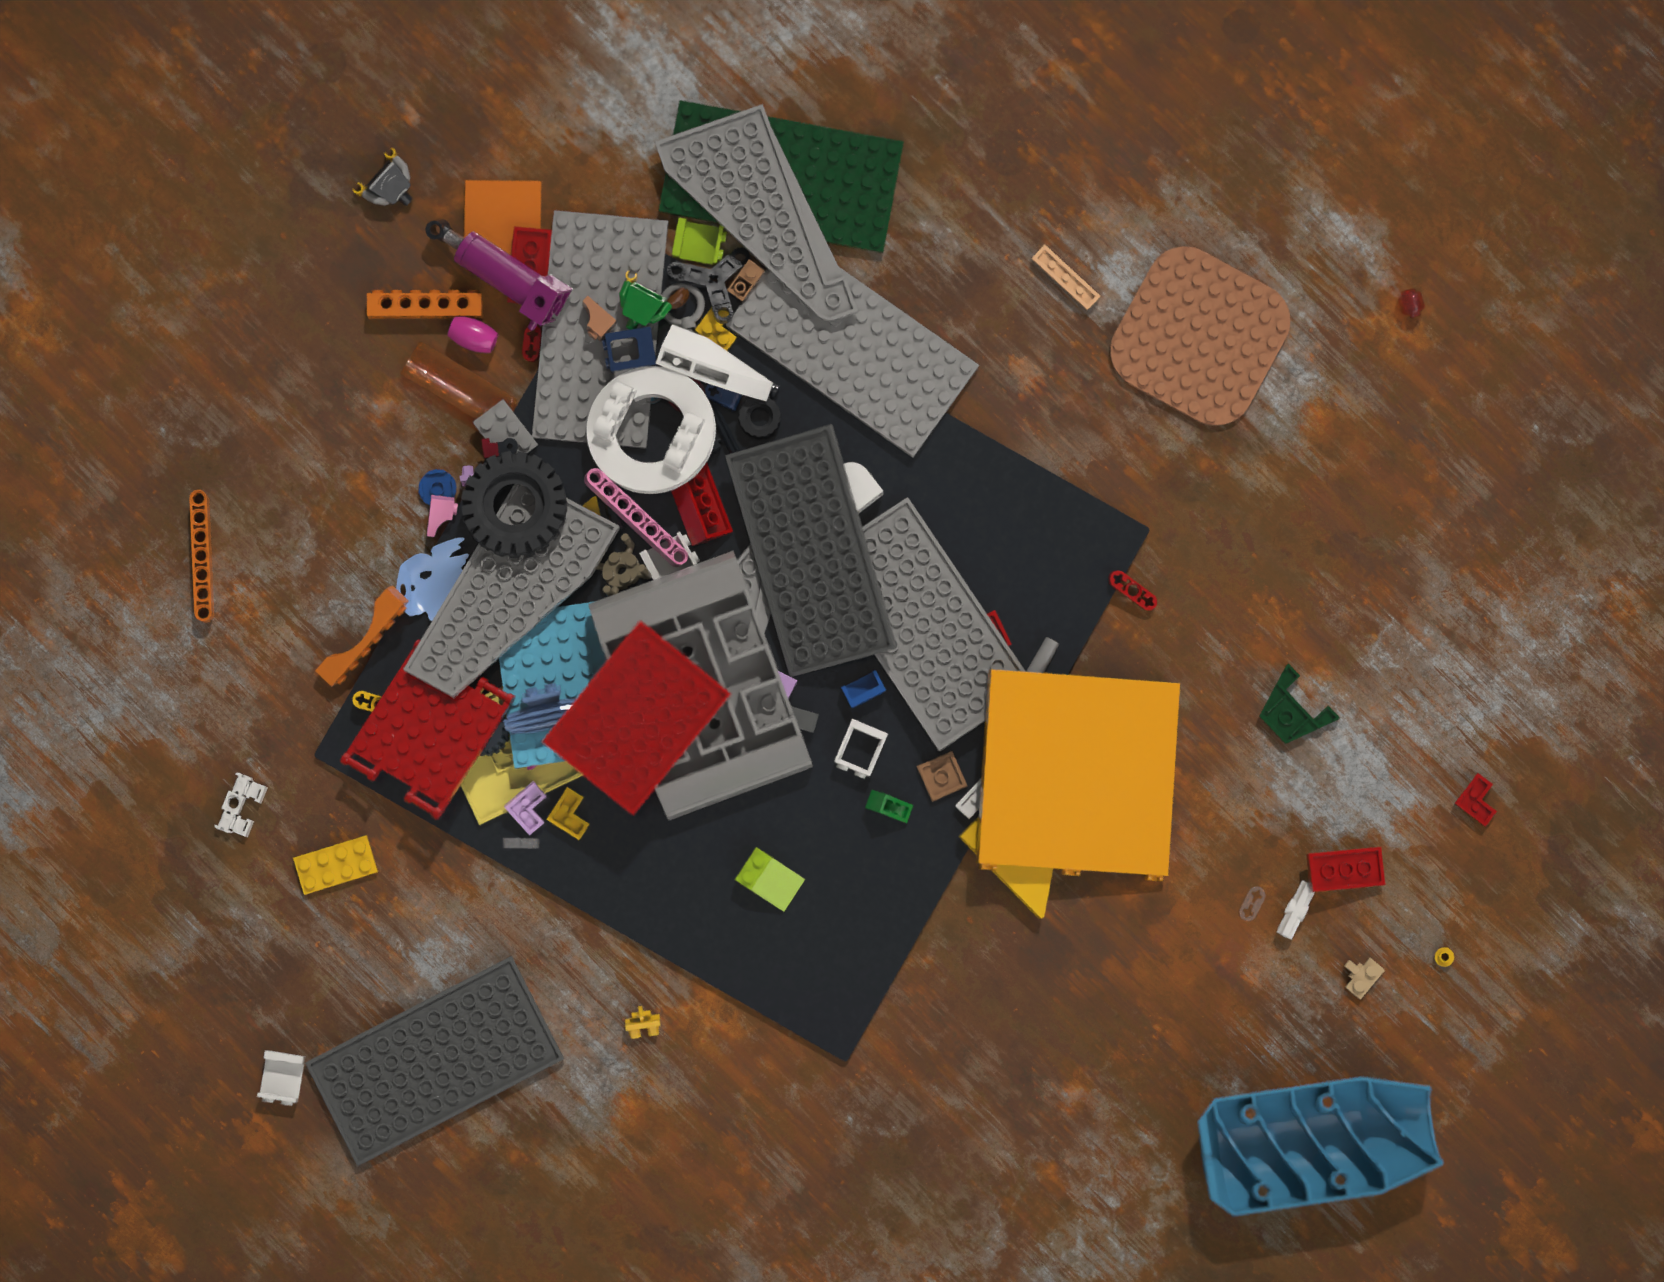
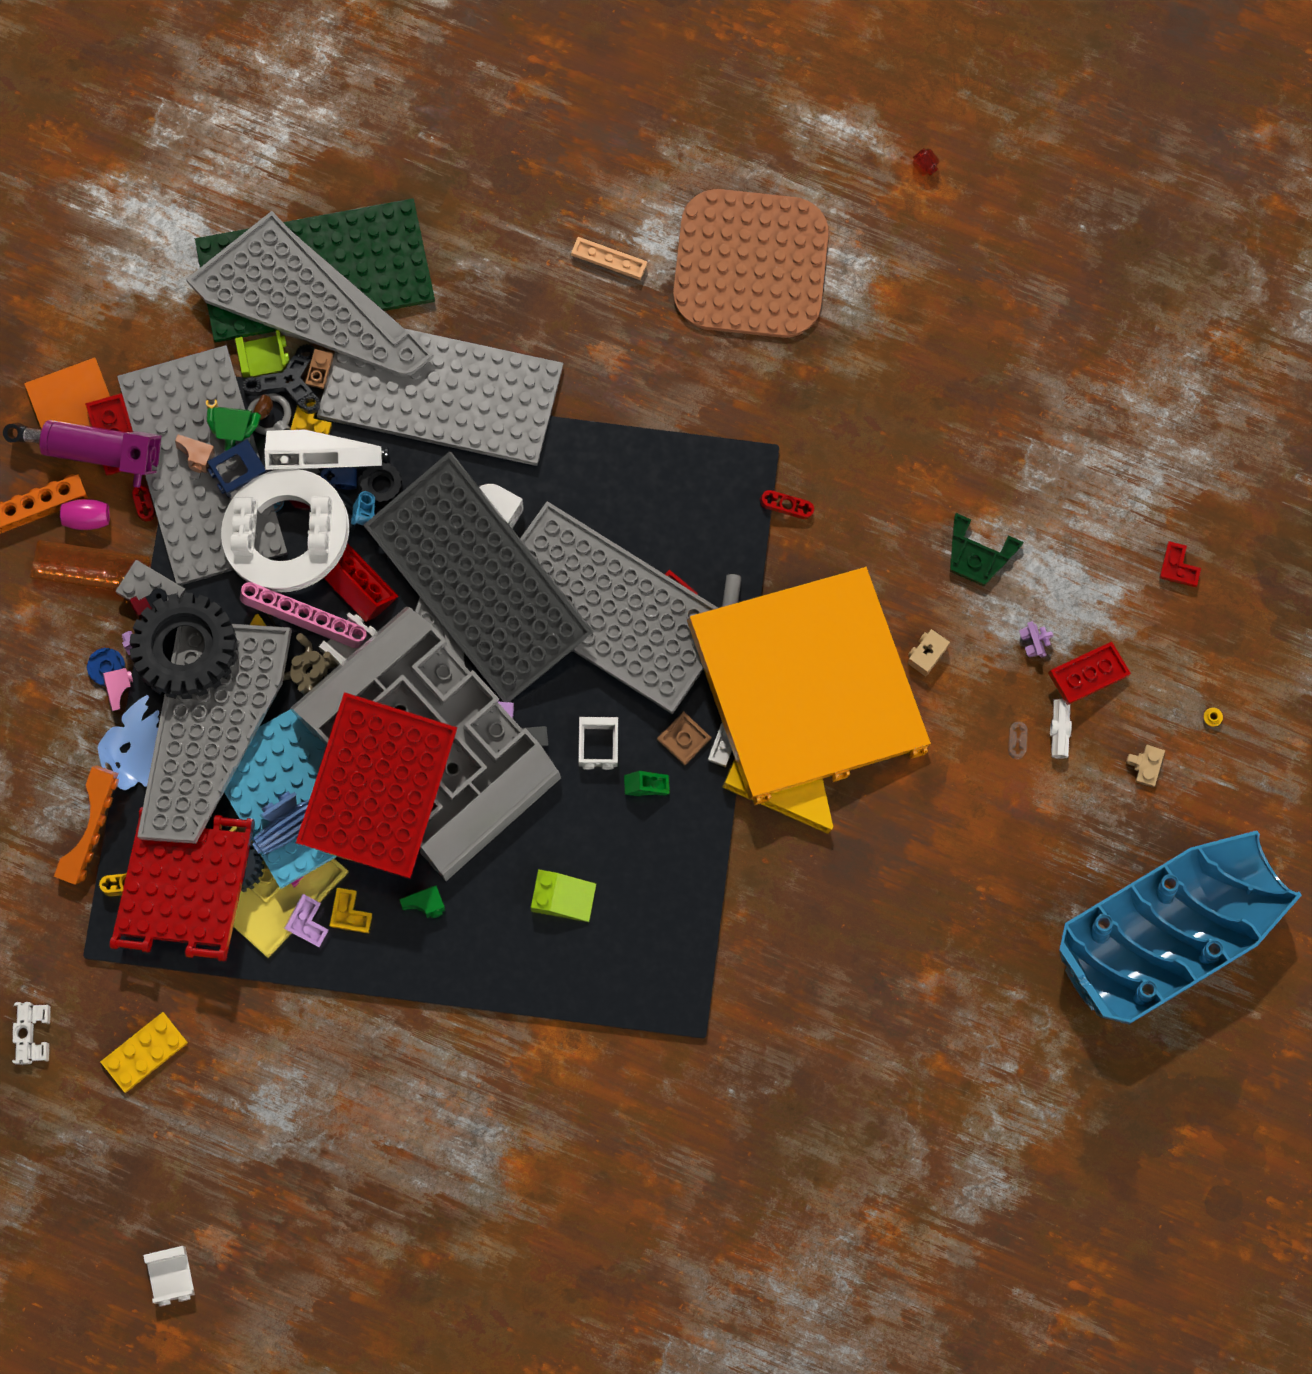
camera: 30 degrees left, 10 degrees down
dark grey plate [305,956,564,1166] -> none
clear beam [503,838,539,849] -> none
yellow hips [625,1006,660,1039] -> none
blue panel [841,670,886,708] -> none
none -> dark azure piece [351,491,375,526]
none -> green arch [400,886,445,918]
none -> tan brick [907,629,950,676]
none -> lavender hips [1019,621,1053,658]

